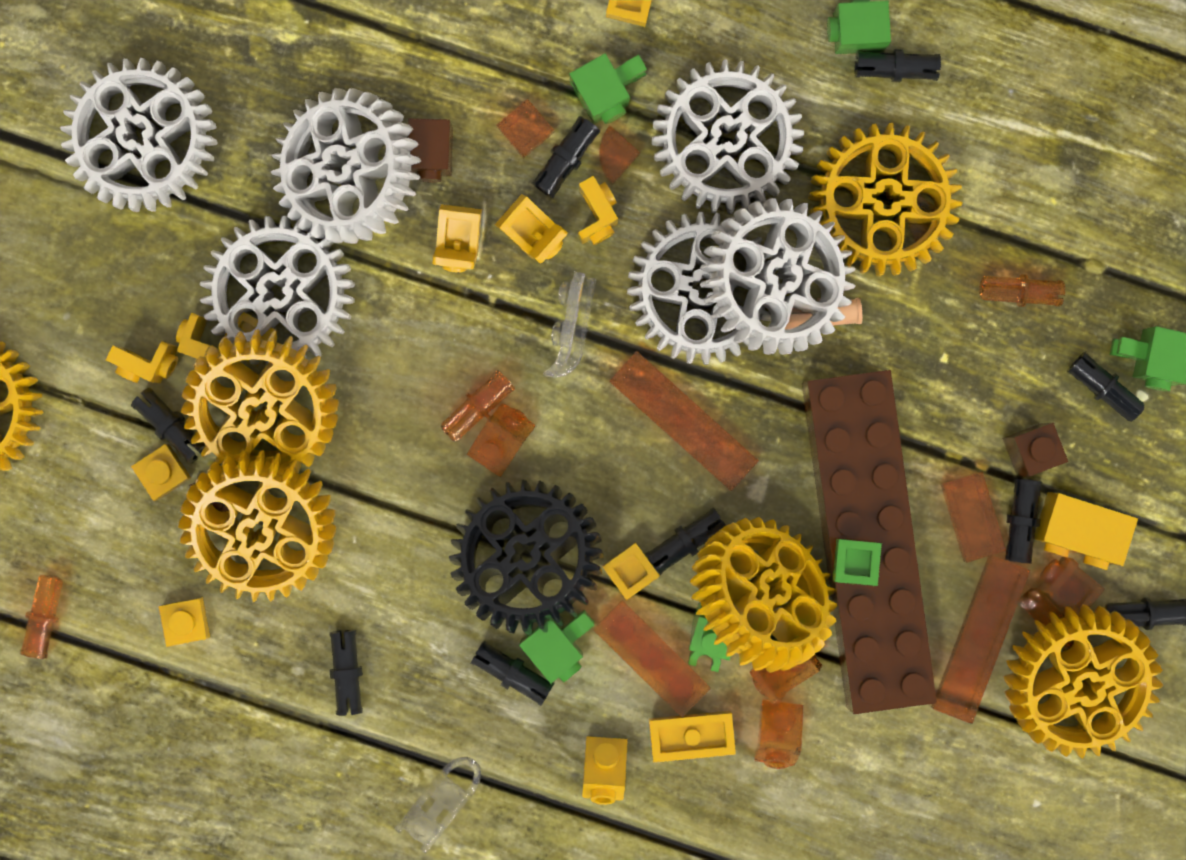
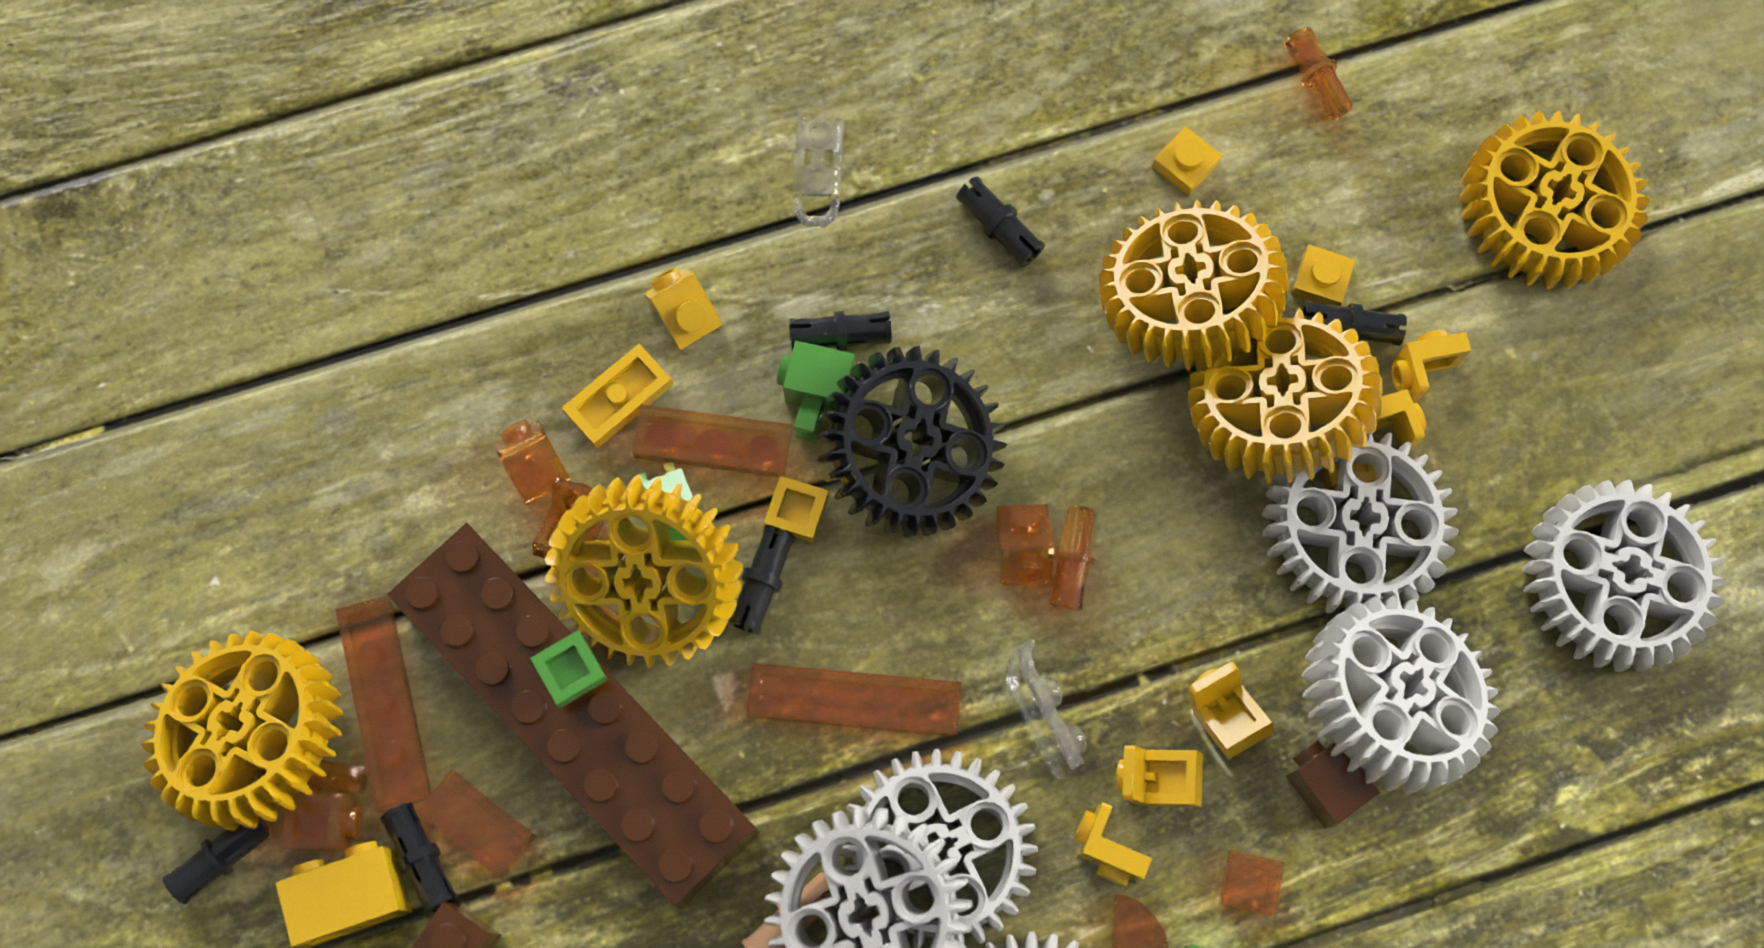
camera: 145 degrees right, 15 degrees down
black pin [532,116,600,198] -> none

